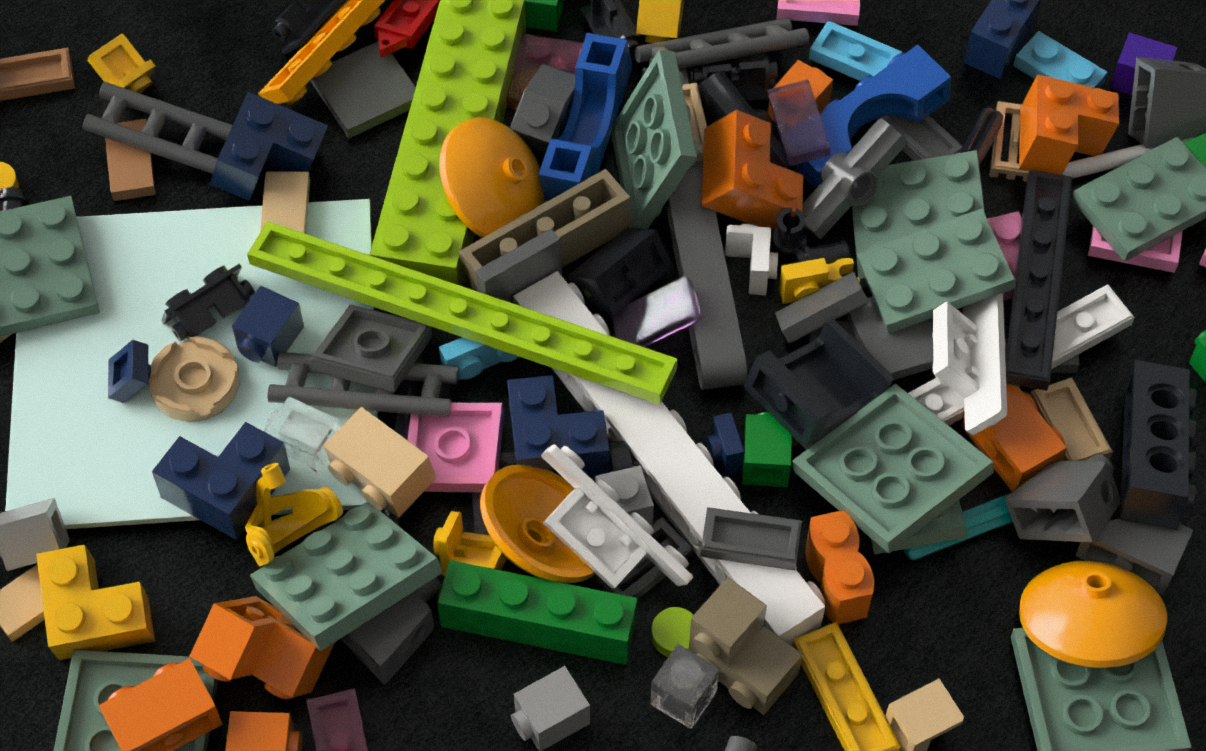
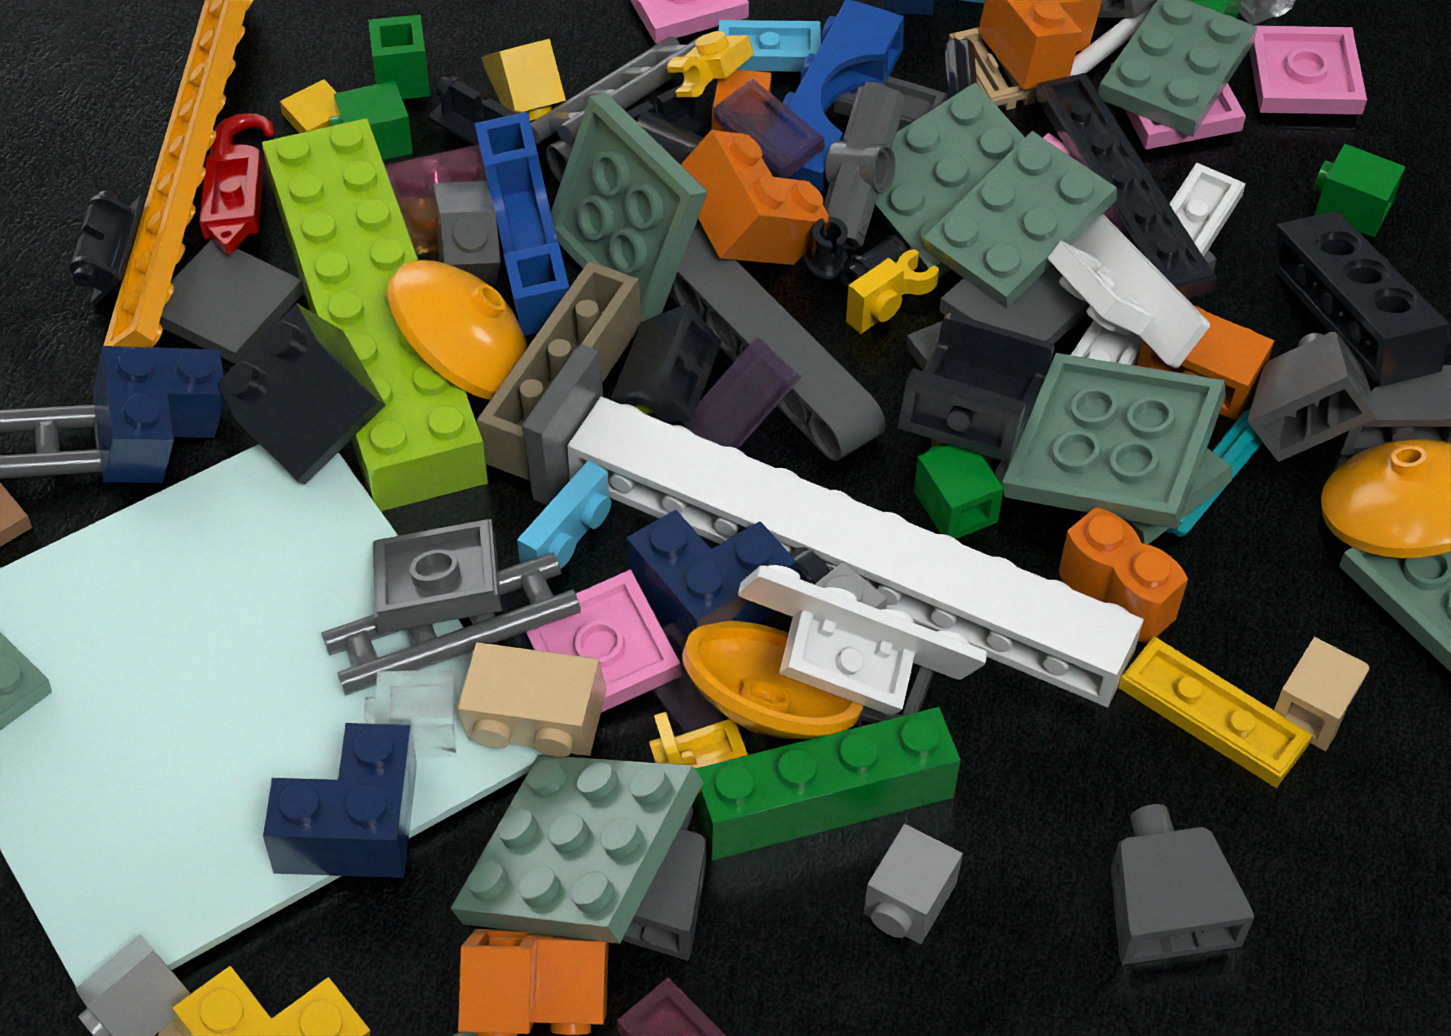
camera: 30 degrees left, 5 degrees down
dark blue plate [108,340,151,403] -> none
tan tile [148,336,240,422] -> none
black hinge [161,263,255,342] -> none
dark blue brick [232,286,304,367] -> none
yellow helmet [245,463,343,566] -> none
lime plate [247,221,677,405] -> none
tan tile [260,172,310,234] -> none
clear brick [650,644,720,729] -> none
lime tile [651,607,694,658] -> none
dark tan brick [688,577,803,715] -> none
dark grey tile [700,507,802,571] -> none
dark blue plate [706,413,744,477] -> none
white bracket [725,224,778,295] -> none
dark grey tile [775,272,868,343] -> none
tan tile [1030,378,1113,461] -> none
none -> black slope [217,303,386,484]
none -> yellow plate [667,31,754,97]

